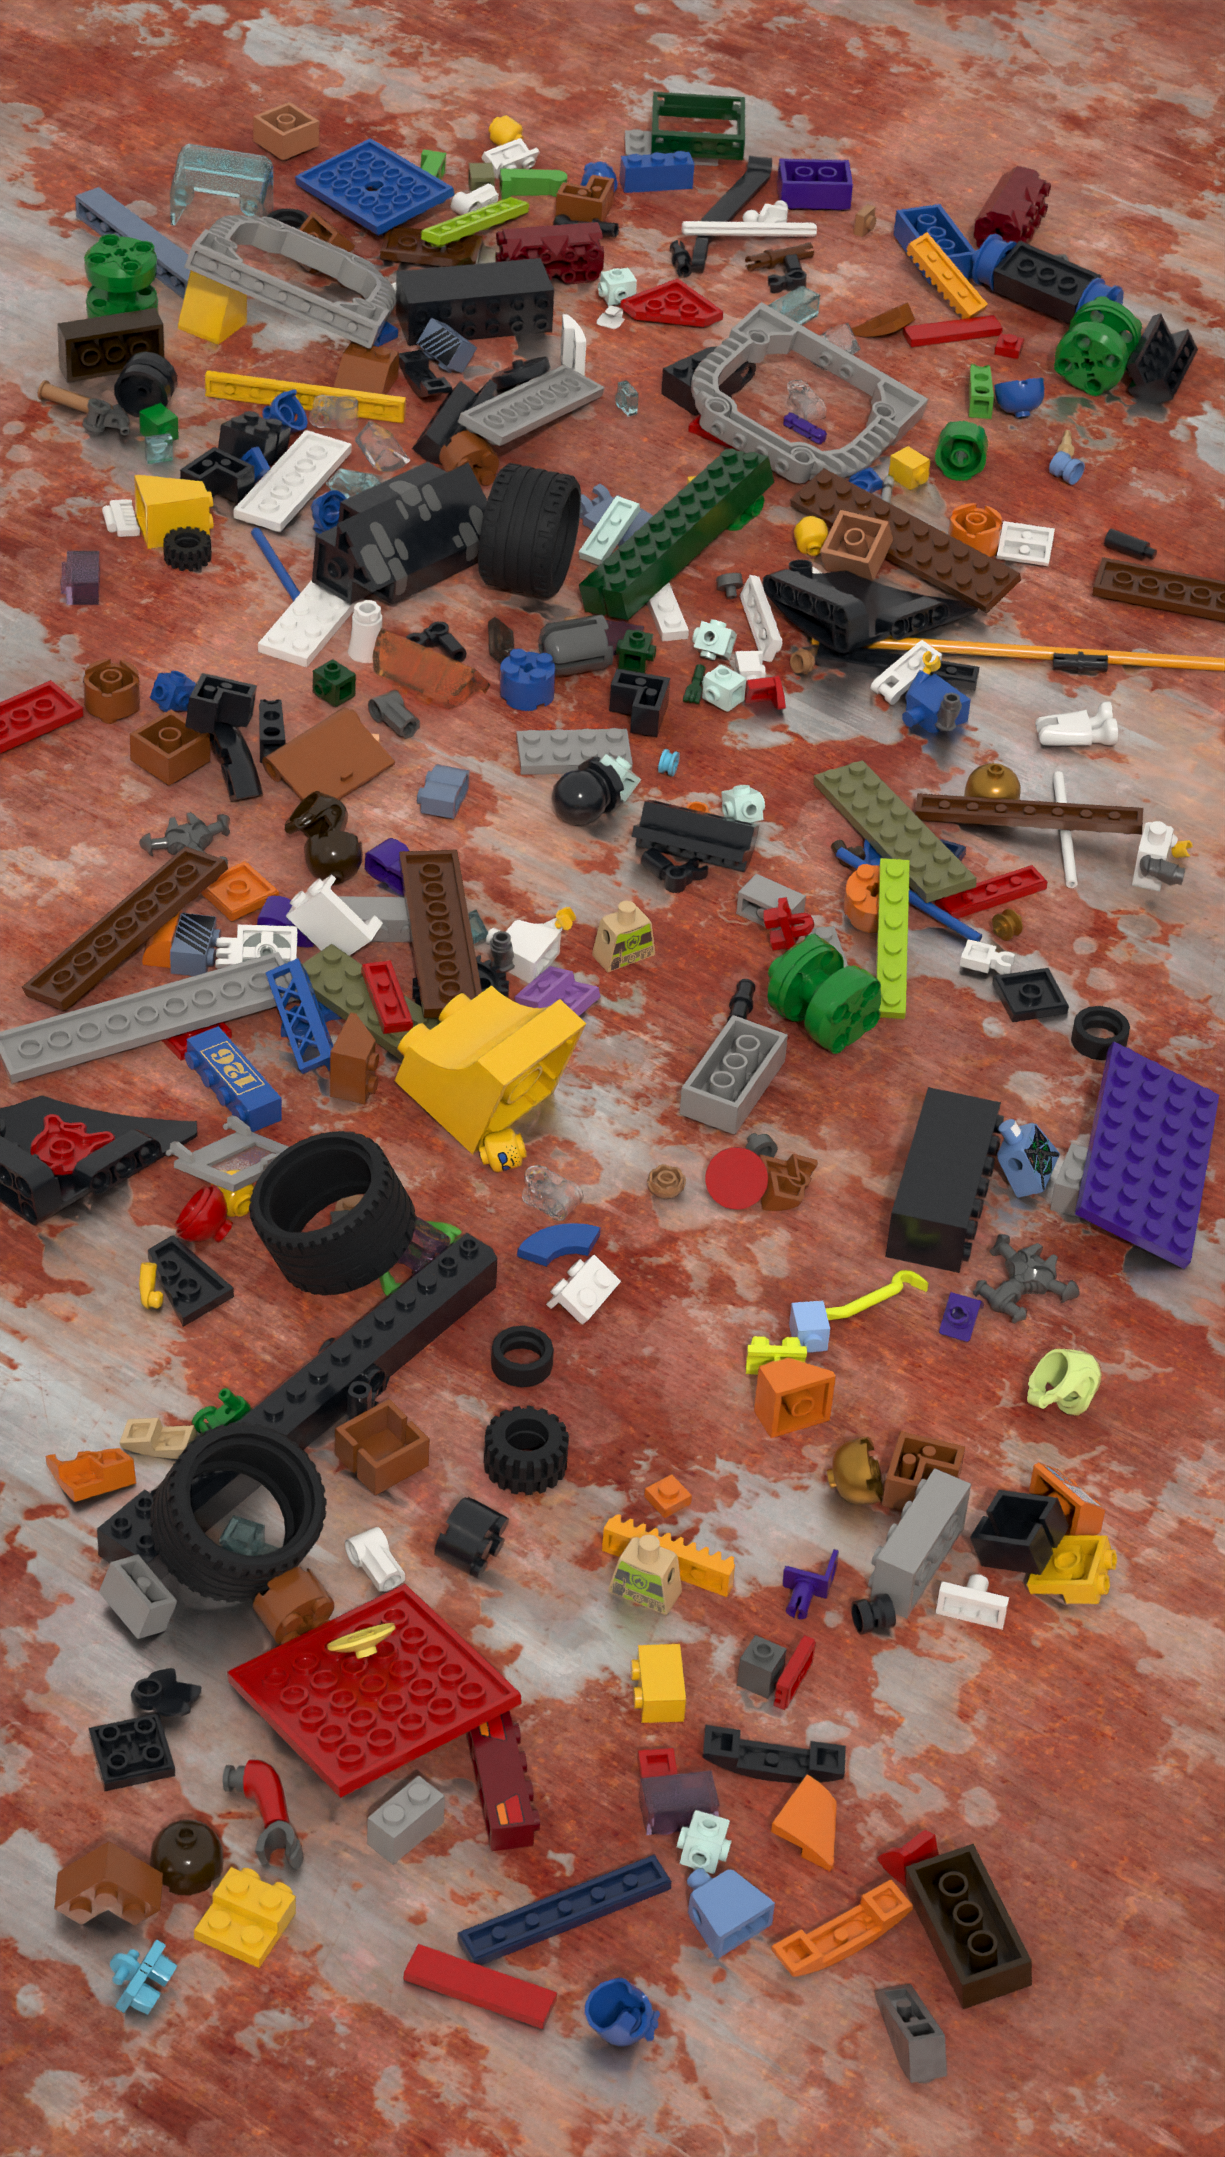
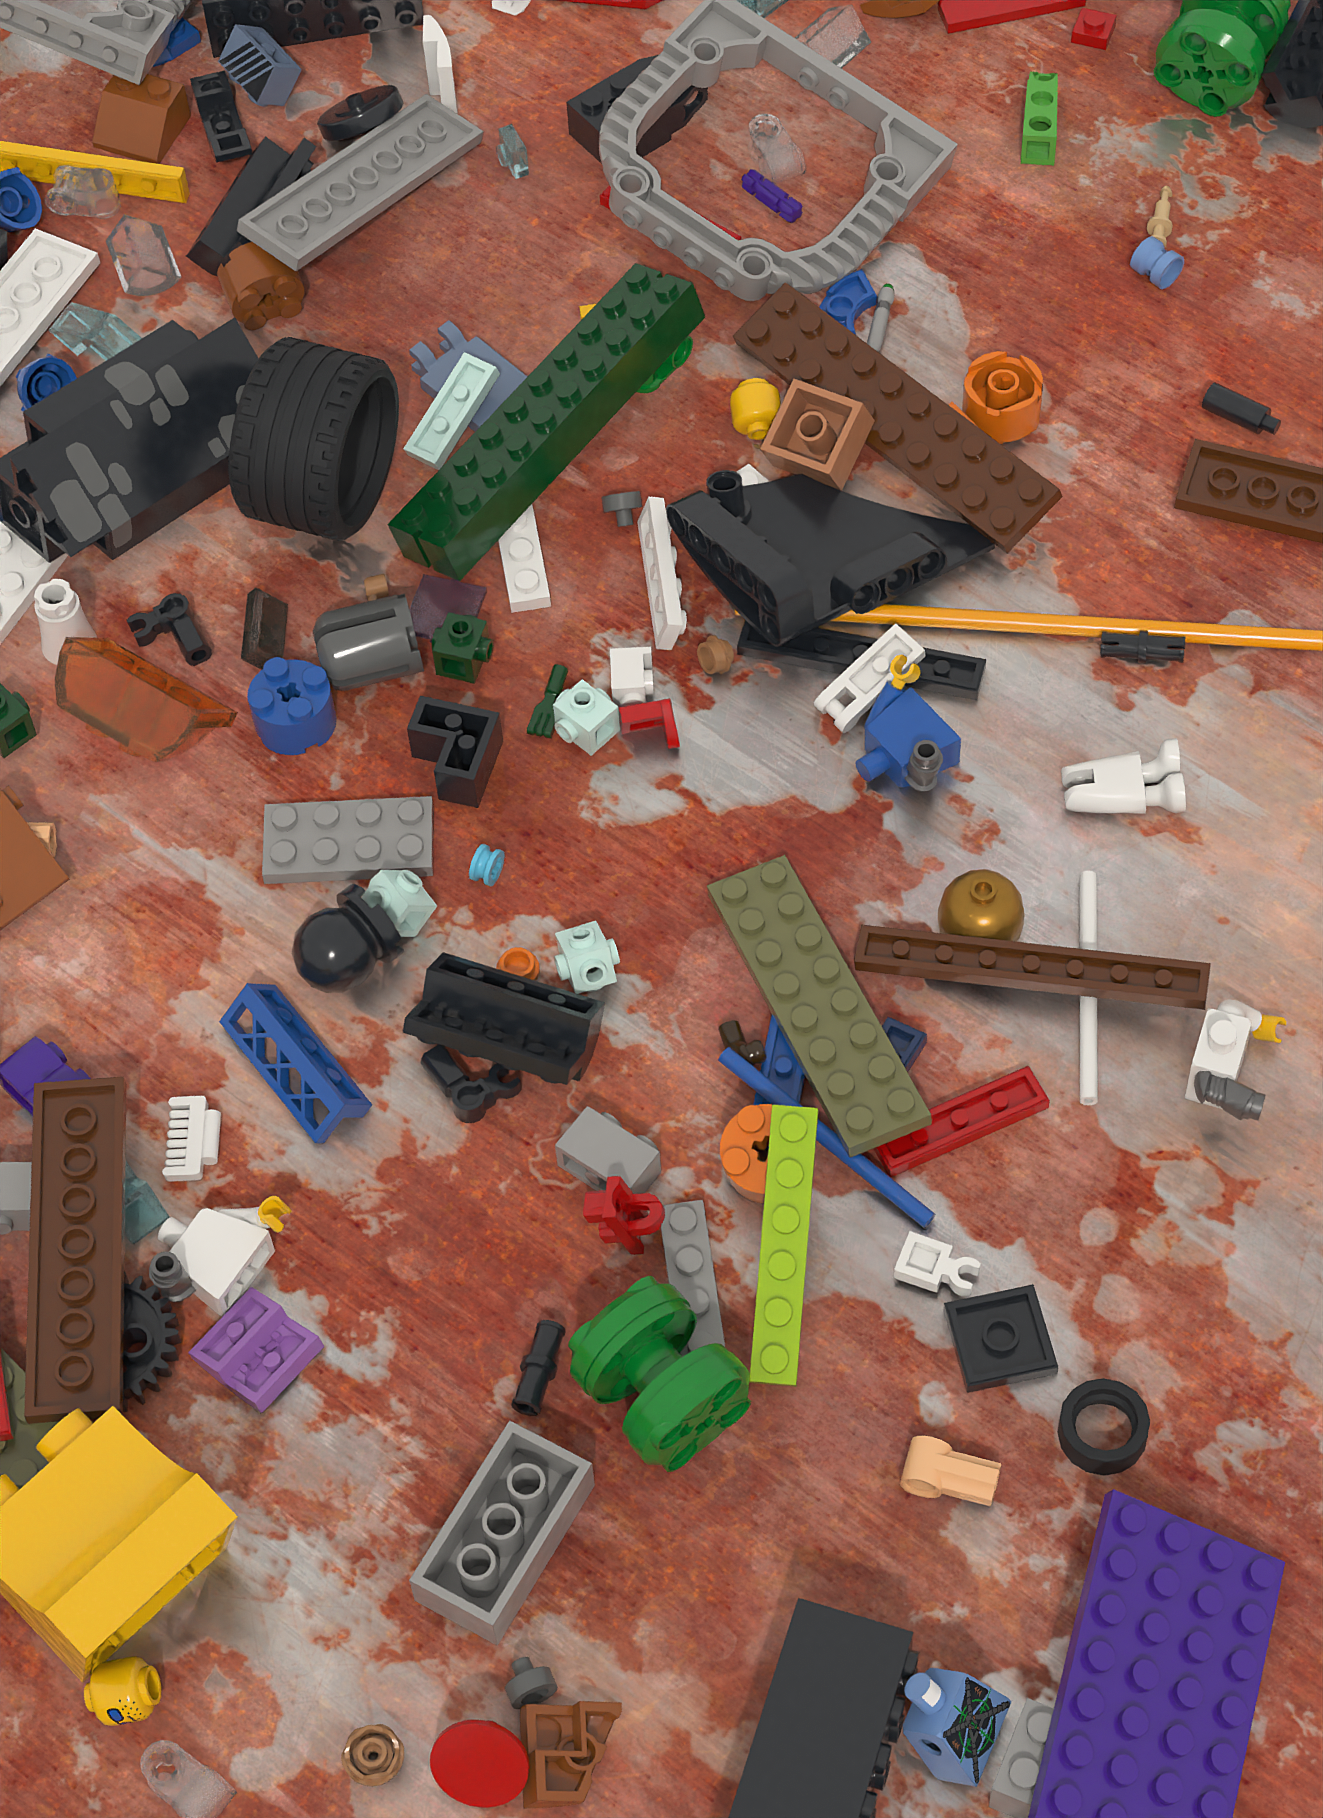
camera: 10 degrees right, 15 degrees up
dark grey piece [368,690,420,739] -> none
sand blue brick [417,764,470,819] -> none
tan torso [592,901,655,973] -> none
light aqua brick [692,619,737,661] -> none
yellow brick [888,446,930,490] -> none
green brick [935,421,988,481] -> none
pearl gold wheel [992,909,1023,941] -> none
blue cylinder [994,378,1045,418] -> none
white slope [997,521,1055,566] -> none
none -> white piece [162,1096,221,1182]
none -> blue fence [219,983,372,1143]
none -> light nougat piece [900,1436,1001,1506]

